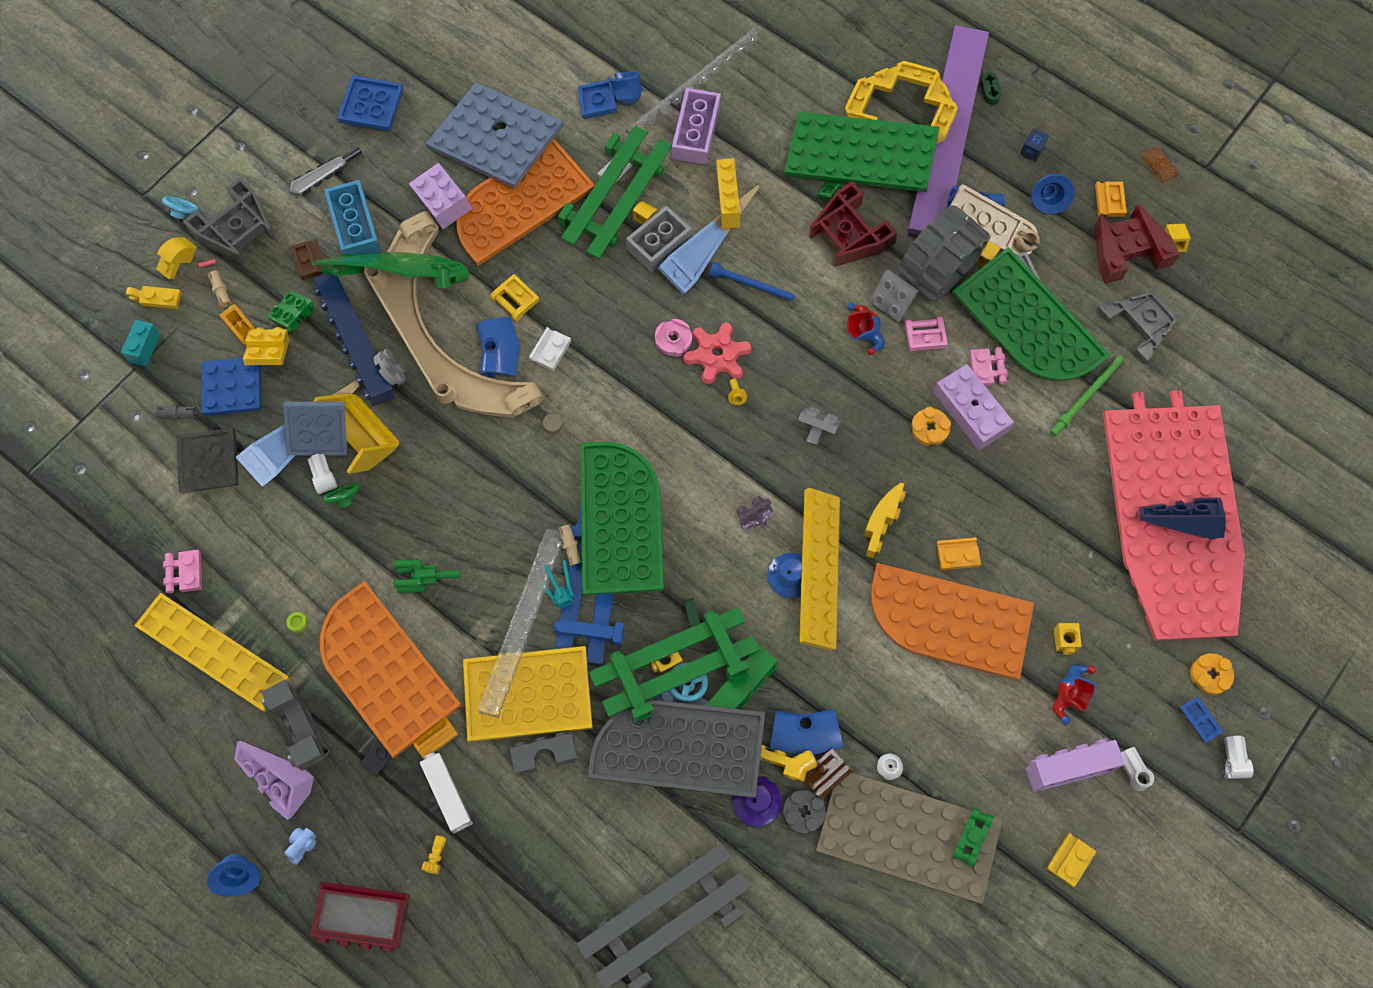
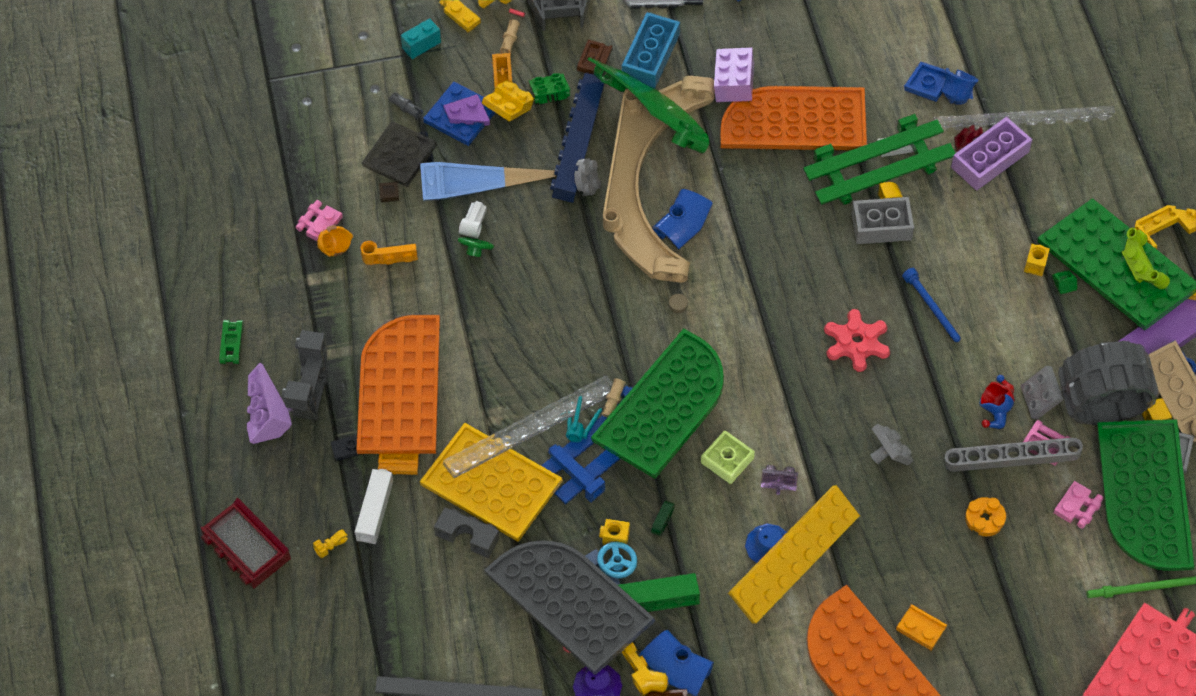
camera: 40 degrees right, 10 degrees down
yellow plate [134,593,291,712] -> none
blue hat [207,854,261,897] -> none
sand blue plate [283,402,347,455] -> none
light blue plate [284,828,316,865] -> none
lime tile [286,612,308,633] -> none
yellow windscreen [313,394,399,474] -> none
green plant [393,559,461,593] -> none
sand blue plate [426,82,564,189] -> none
yellow plate [490,274,540,322] -> none
white plate [529,327,571,371] -> none
green fence [589,608,760,723] -> none
bright pink plate [655,319,692,357] -> none
light blue plate [657,185,759,294] -> none
yellow brick [716,158,740,229] -> none
yellow plate [728,379,747,405] -> none
dark red wedge [809,181,897,267] -> none
yellow slope [864,483,906,558] -> none
lavender brick [933,364,1014,451] -> none
none -> green plate [219,320,244,364]
none -> light orange hair [317,225,353,257]
none -> light orange plate [360,241,418,265]
none -> dark brown plate [379,182,399,203]
none -> medium lavender wing [444,94,490,126]
none -> yellowish green brick [701,431,755,484]
none -> light grey beam [945,438,1083,472]
none -> dark red plate [954,125,983,152]
none -> yellow brick [1024,244,1050,276]
none -> lime plate [1122,228,1170,289]

